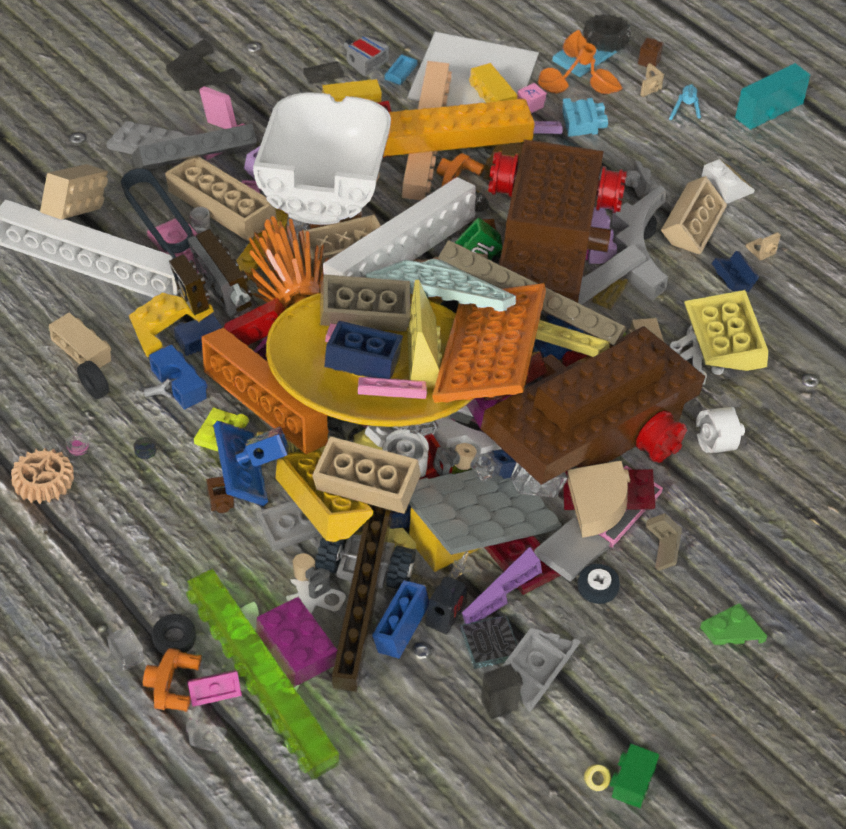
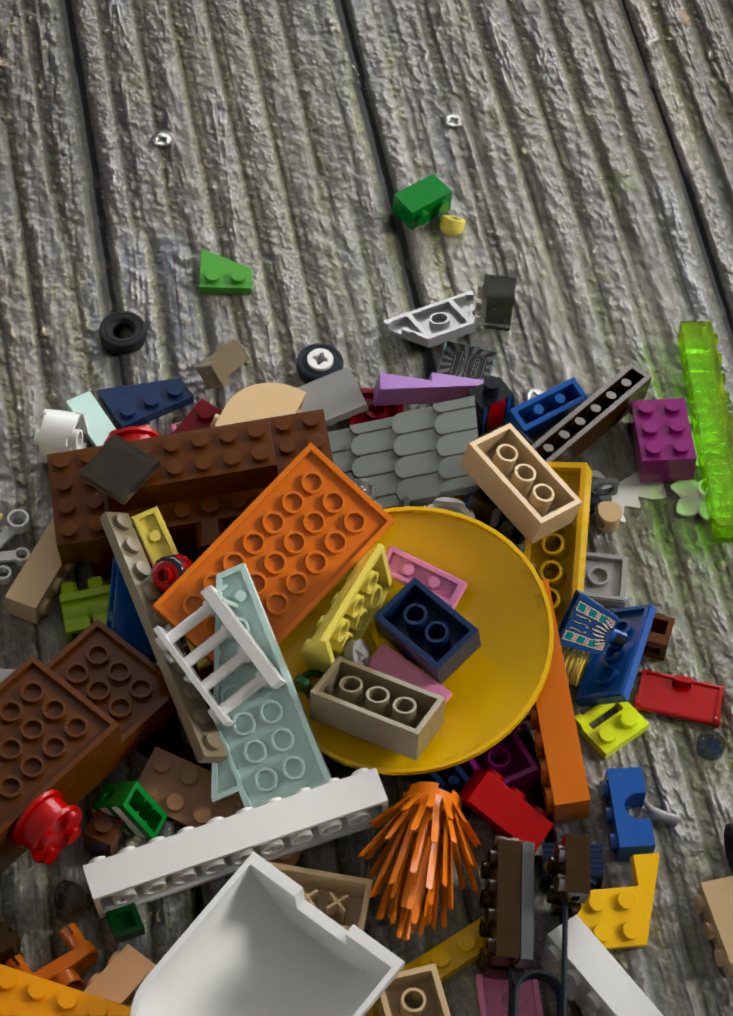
camera: 150 degrees left, 5 degrees up
none -> light aqua tile [66,391,116,447]
none -> clear smoke tile [79,434,161,505]
none -> dark blue wing [97,378,194,429]
none -> black tyre [99,311,147,355]
none -> red head [152,554,193,593]
none -> white fence [153,585,286,727]
none -> light grey tile [344,639,370,666]
none -> red door [633,669,724,729]

